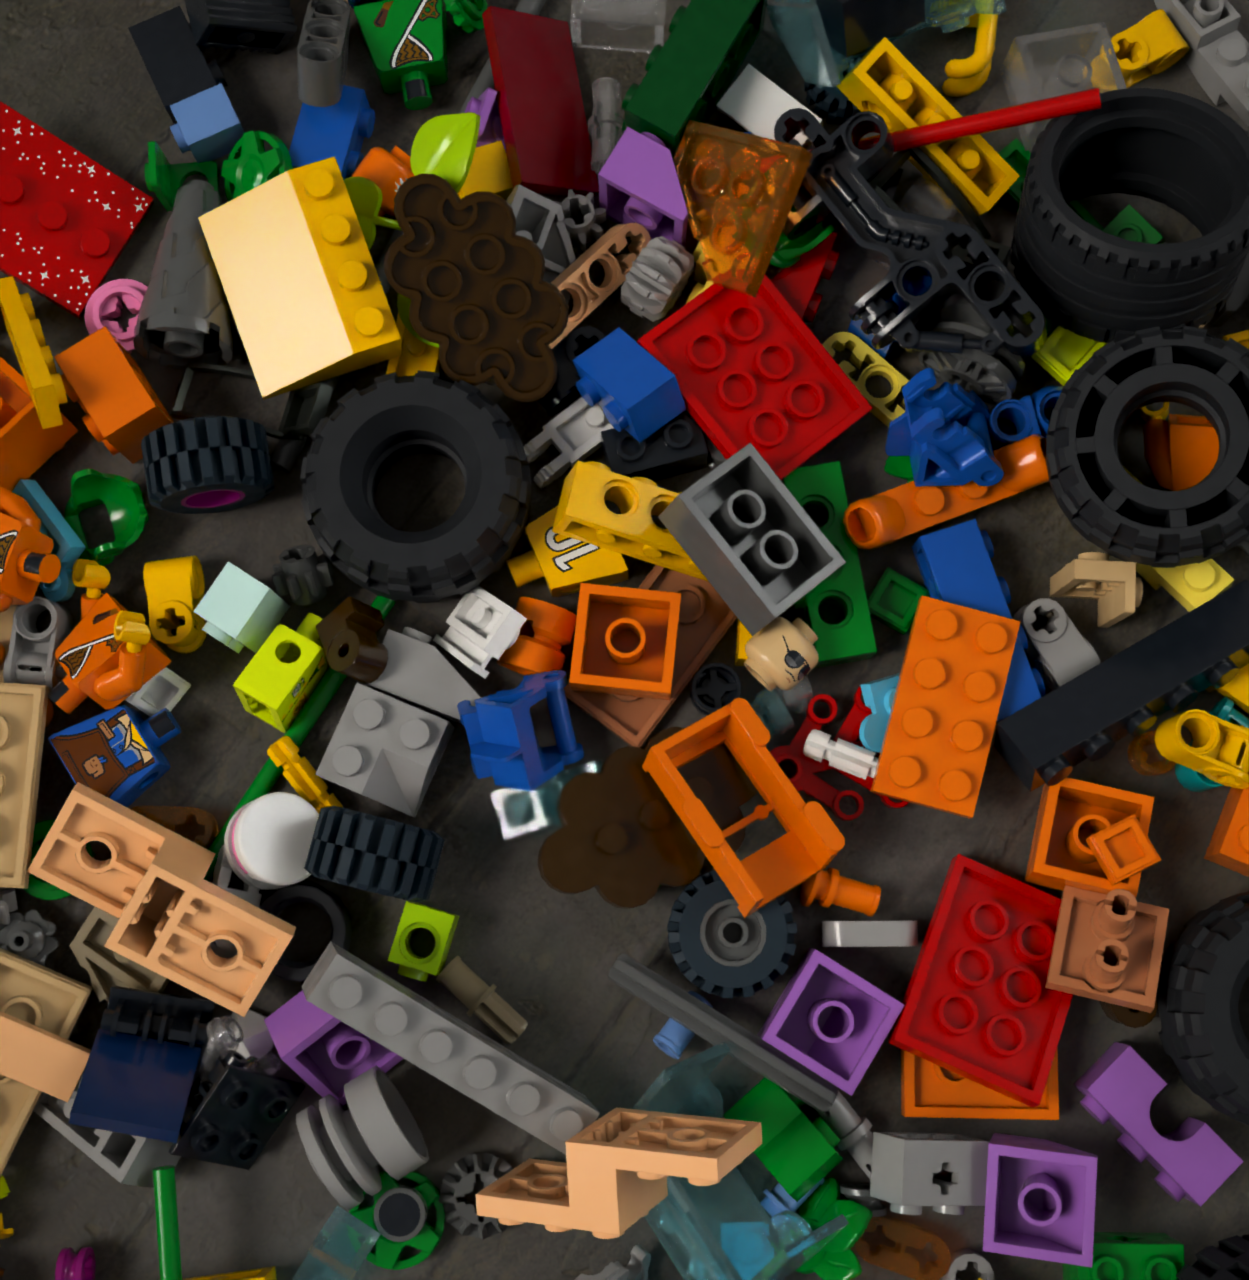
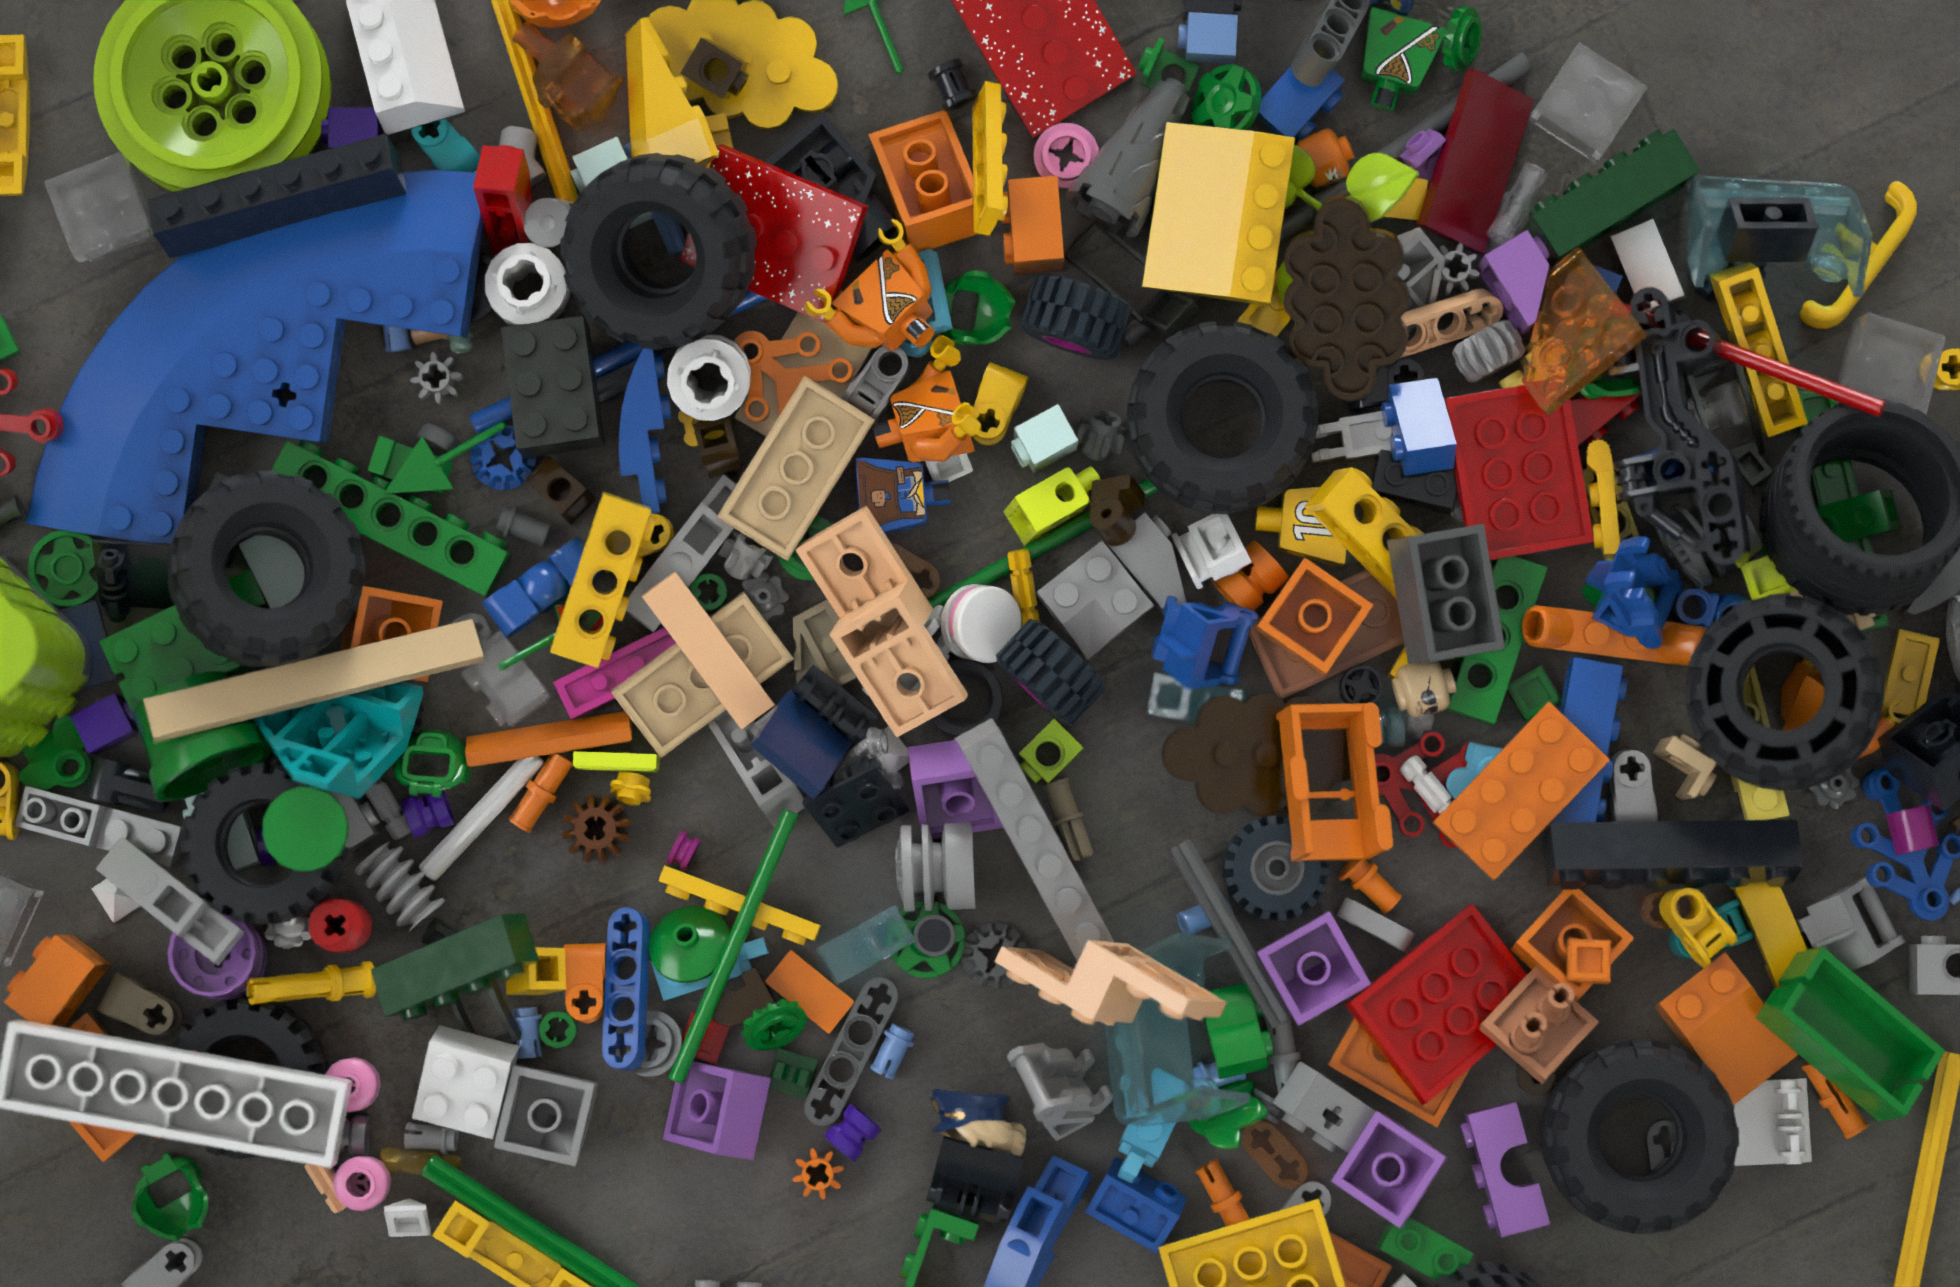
camera: 30 degrees right, 5 degrees up
none -> yellow hinge [1586,439,1620,558]

